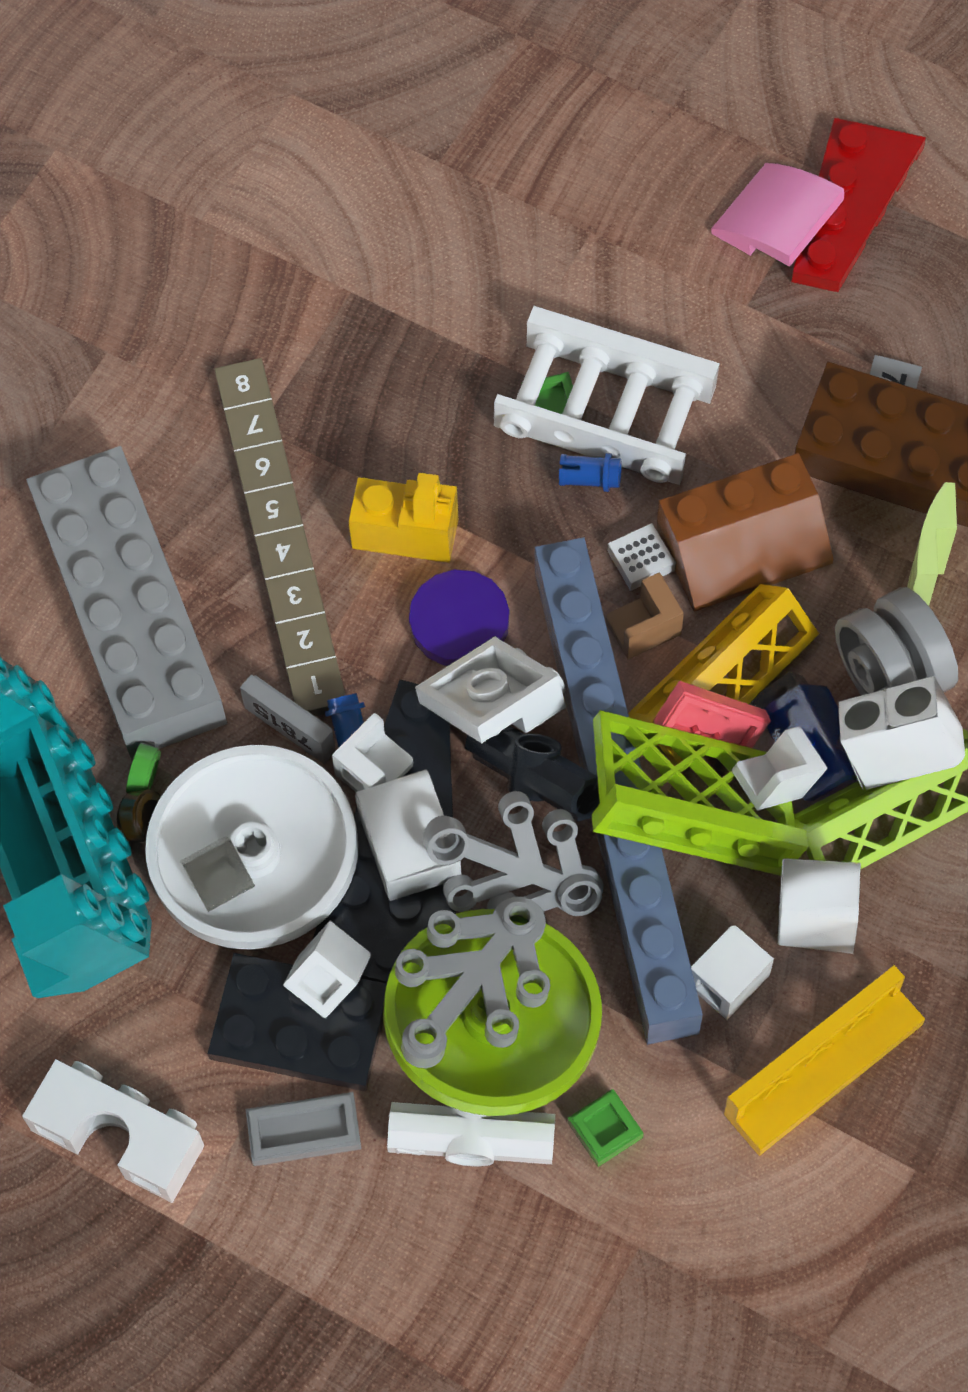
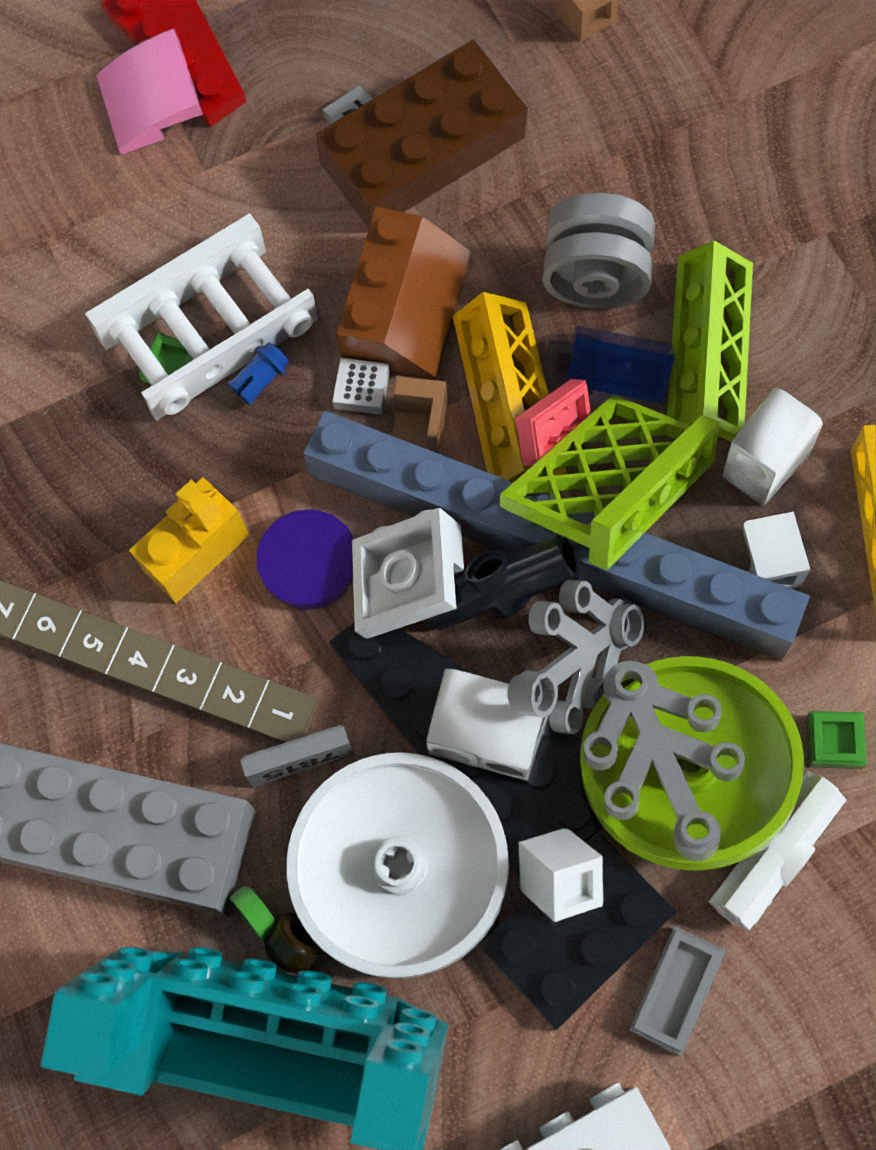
camera: 50 degrees left, 5 degrees up
clear smoke slope [180,836,255,912] -> none
blue pin [325,693,365,747] -> none
white panel [332,713,413,792] -> none
white panel [732,727,827,811] -> none
white piece [839,676,965,790] -> none
yellowish green slope [907,482,957,606] -> none

